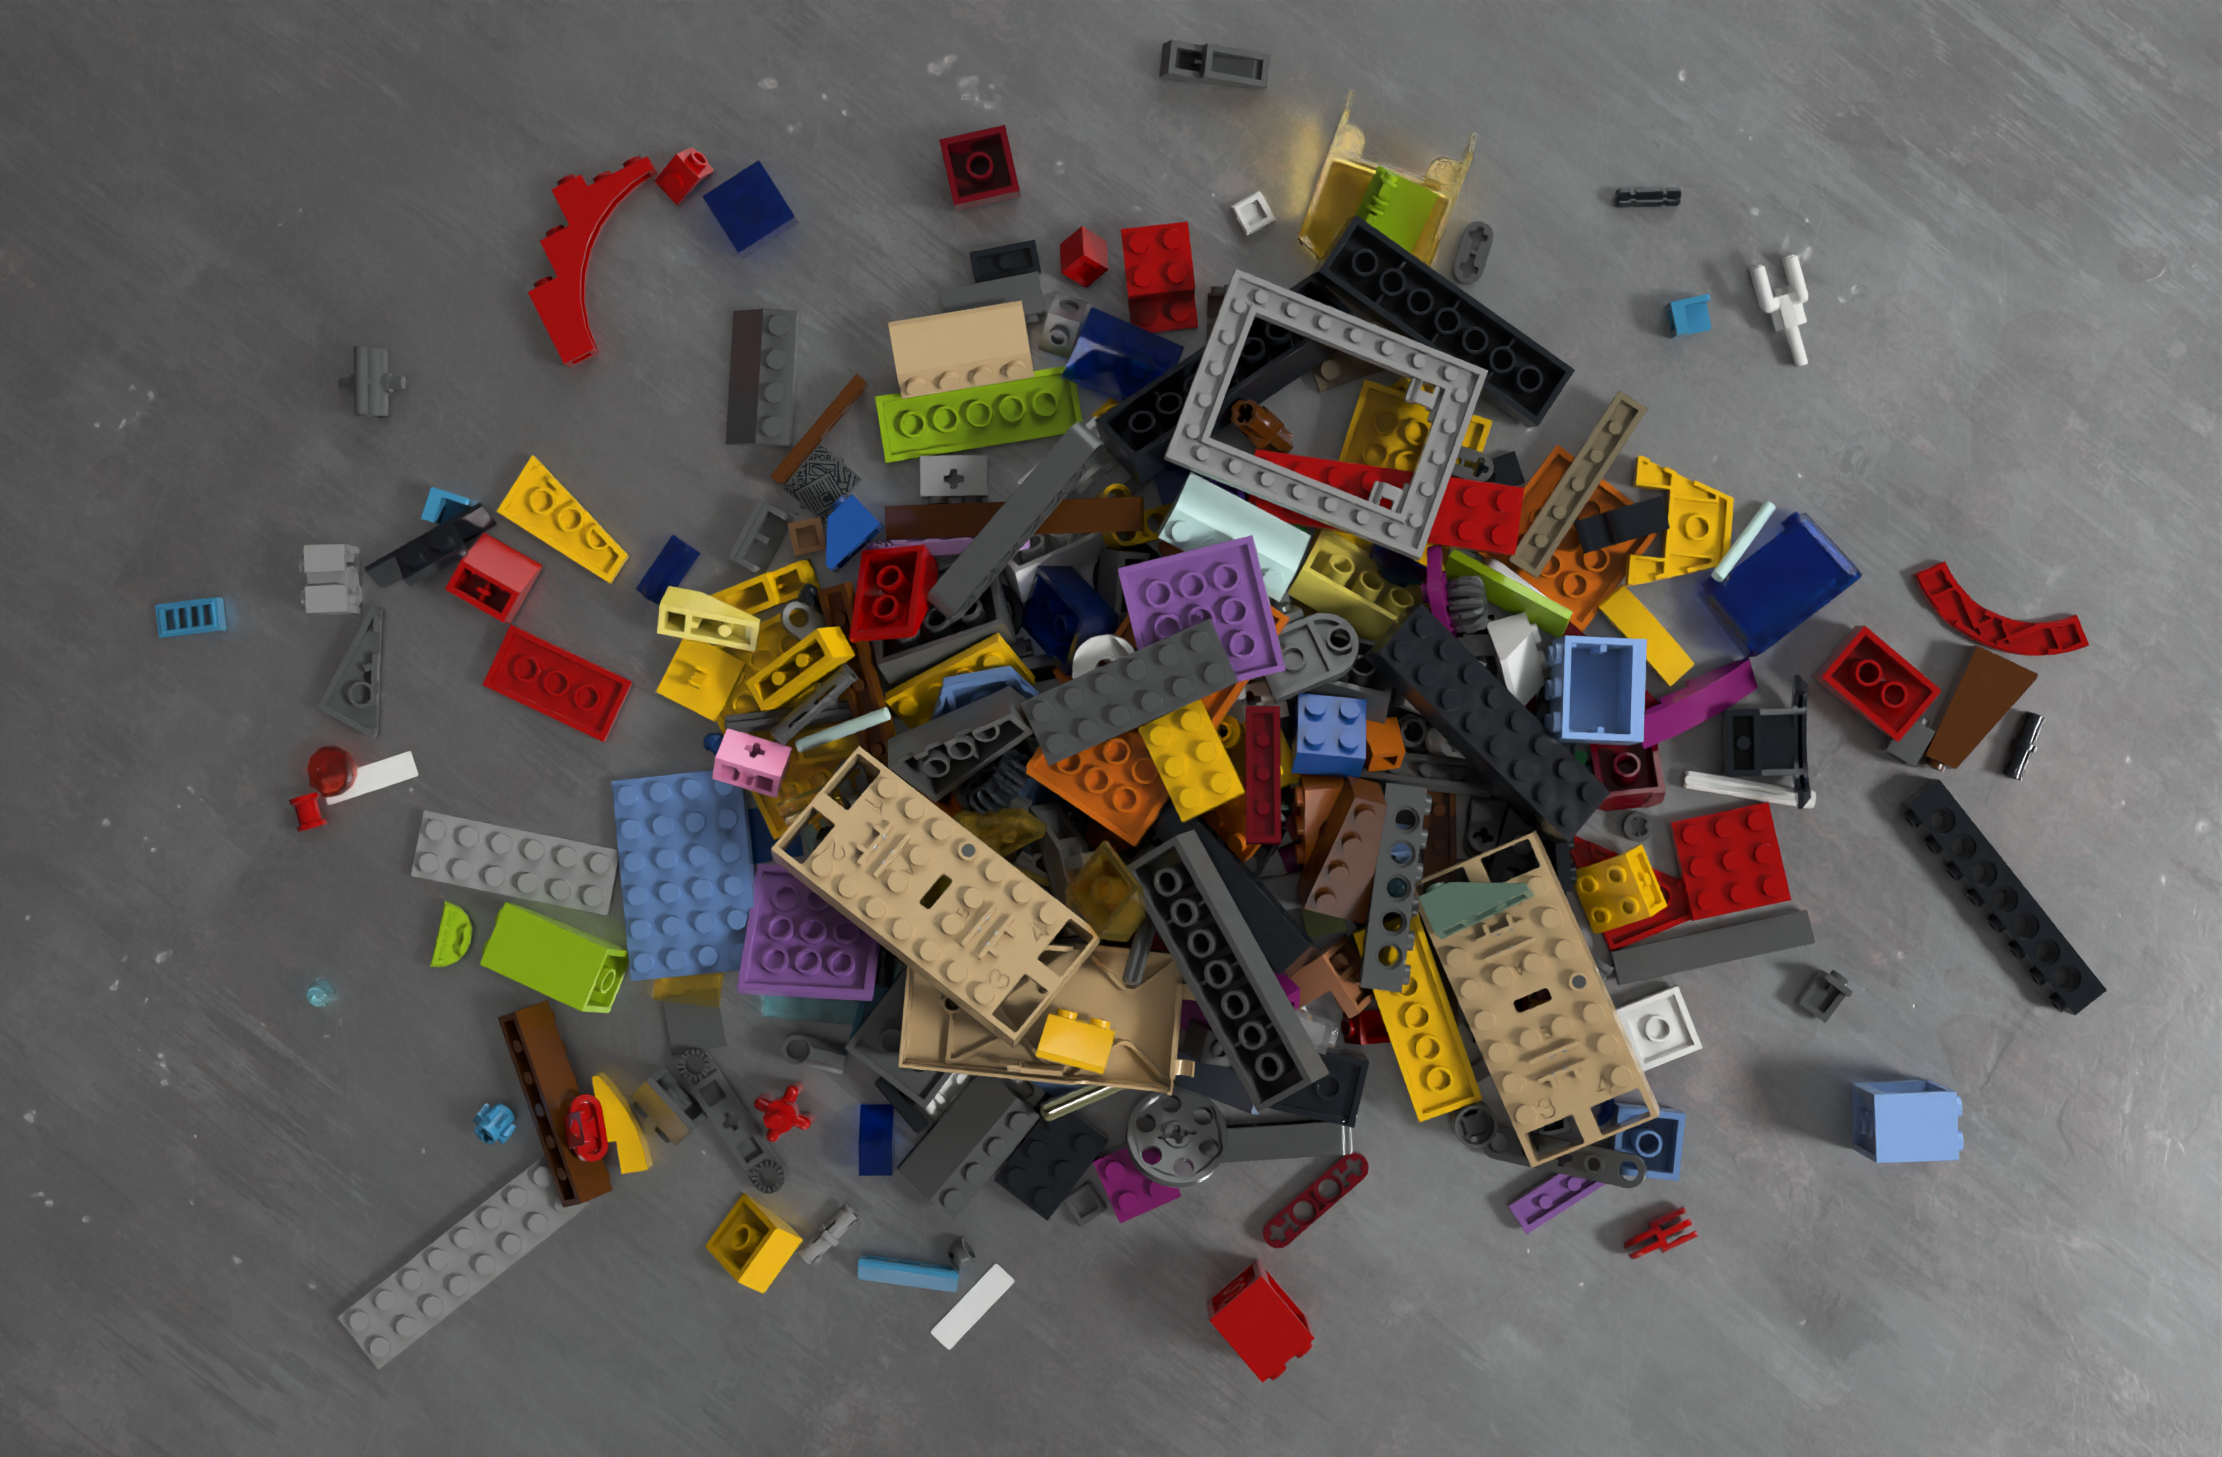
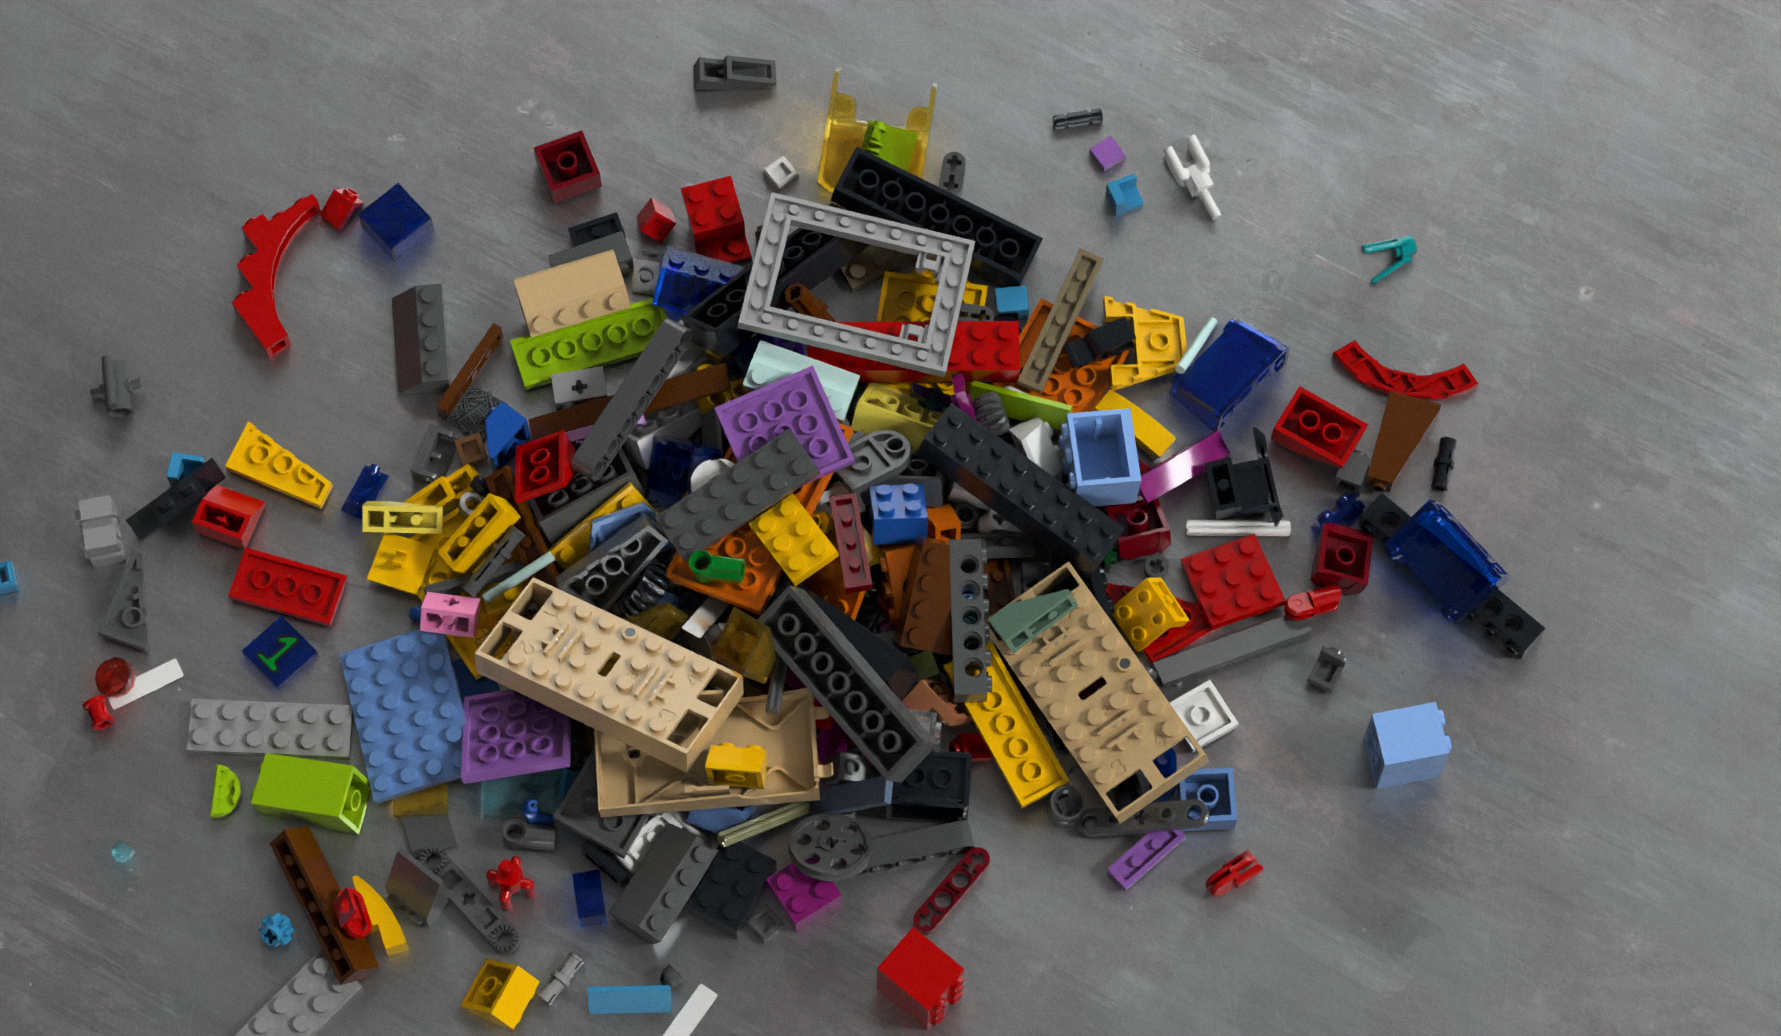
camera: 10 degrees left, 20 degrees down
none -> clear blue tile [242,615,319,690]
none -> blue arm [521,799,555,826]
none -> white sticker [682,596,730,638]
none -> green piece [689,550,745,584]
none -> dark azure panel [994,286,1029,320]
none -> medium lavender tile [1089,136,1126,172]
none -> red arm [1284,585,1341,620]
none -> dark red slope [1310,522,1373,595]
none -> clear blue hinge [1311,493,1365,529]
none -> teal plant [1362,234,1417,283]
none -> clear blue windscreen [1383,500,1511,622]

